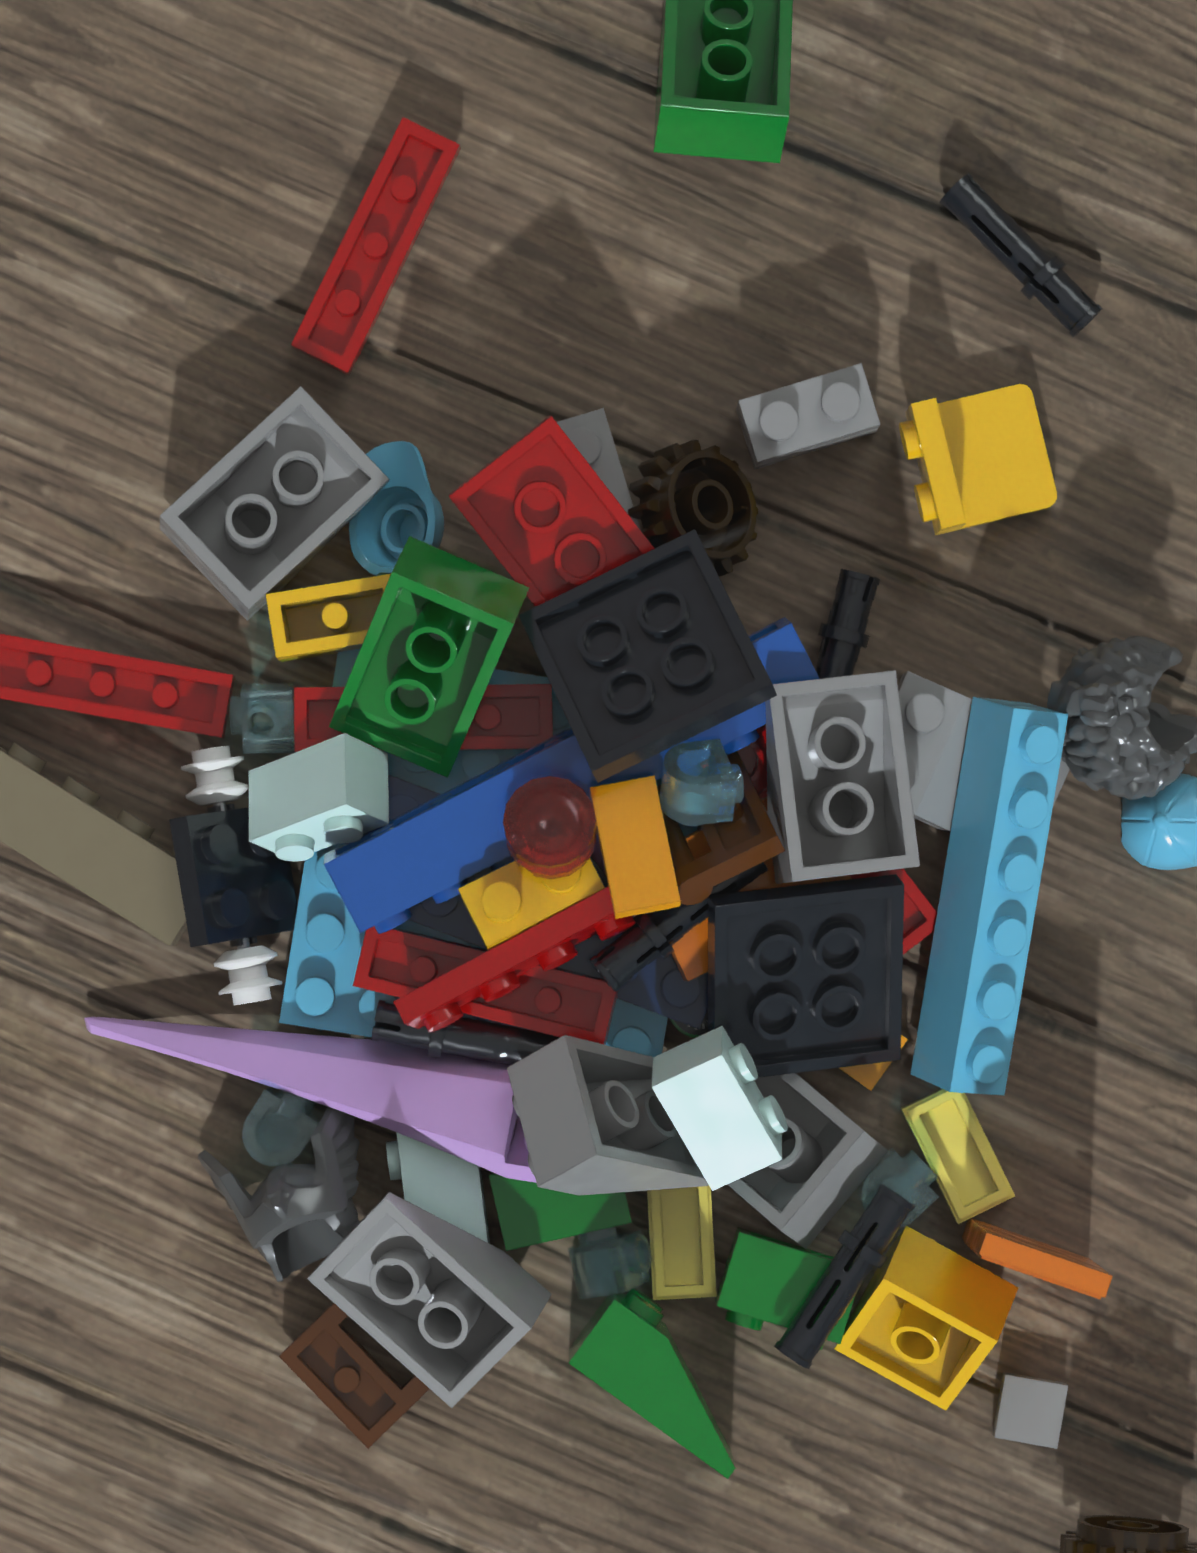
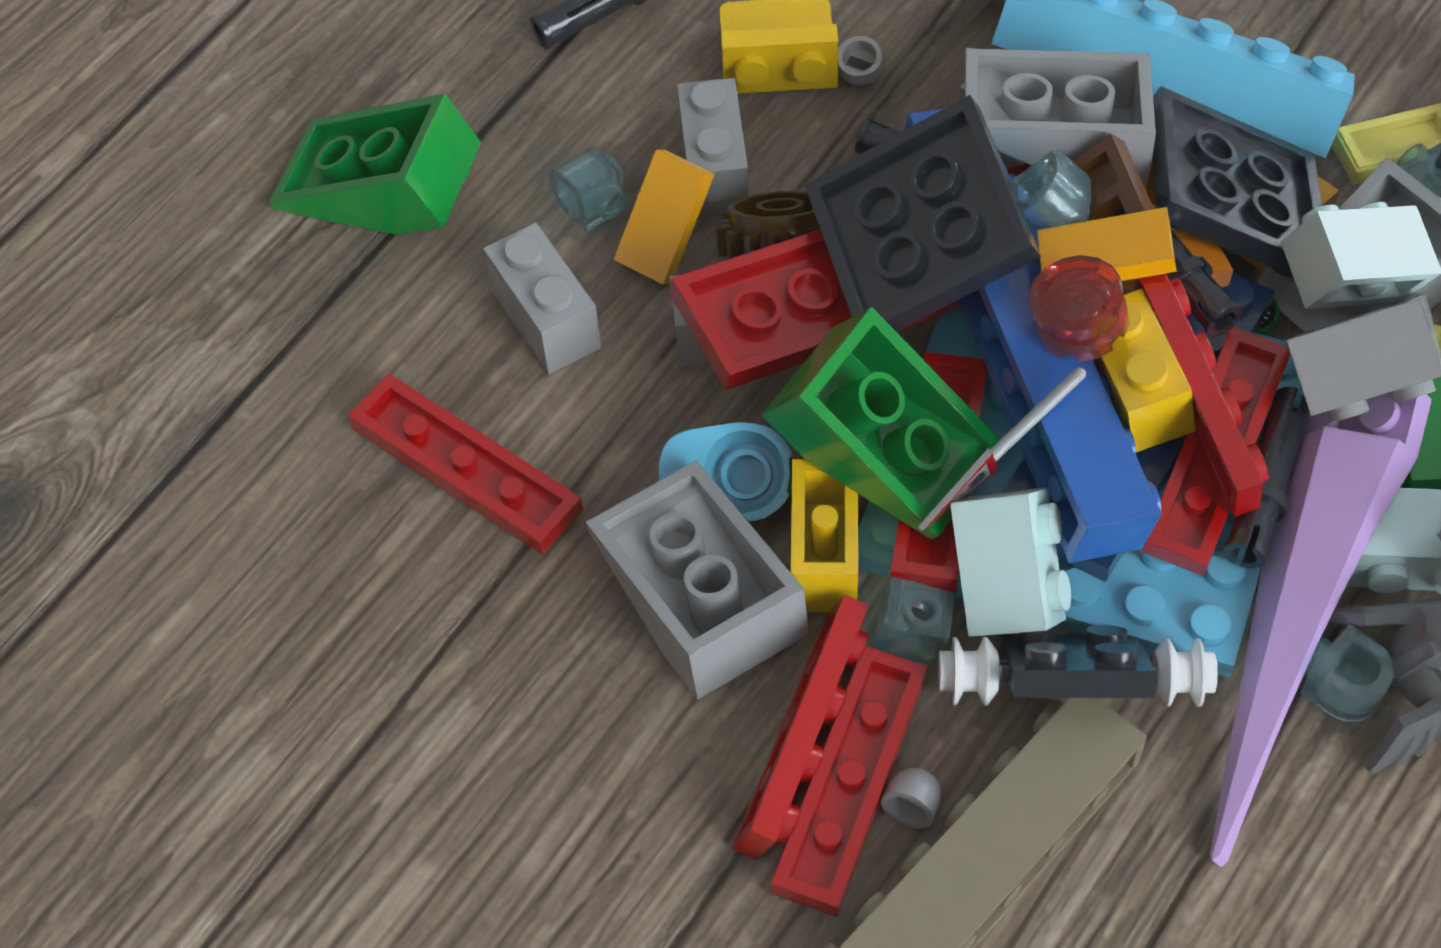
camera: 75 degrees left, 30 degrees down
none -> light grey brick [483,222,601,375]
none -> clear light blue plate [549,147,629,232]
none -> light orange tile [613,150,715,285]
none -> red plate [732,594,869,860]
none -> light grey hinge [838,36,883,87]
none -> light grey hinge [881,767,941,829]
none -> light grey piece [918,367,1086,531]

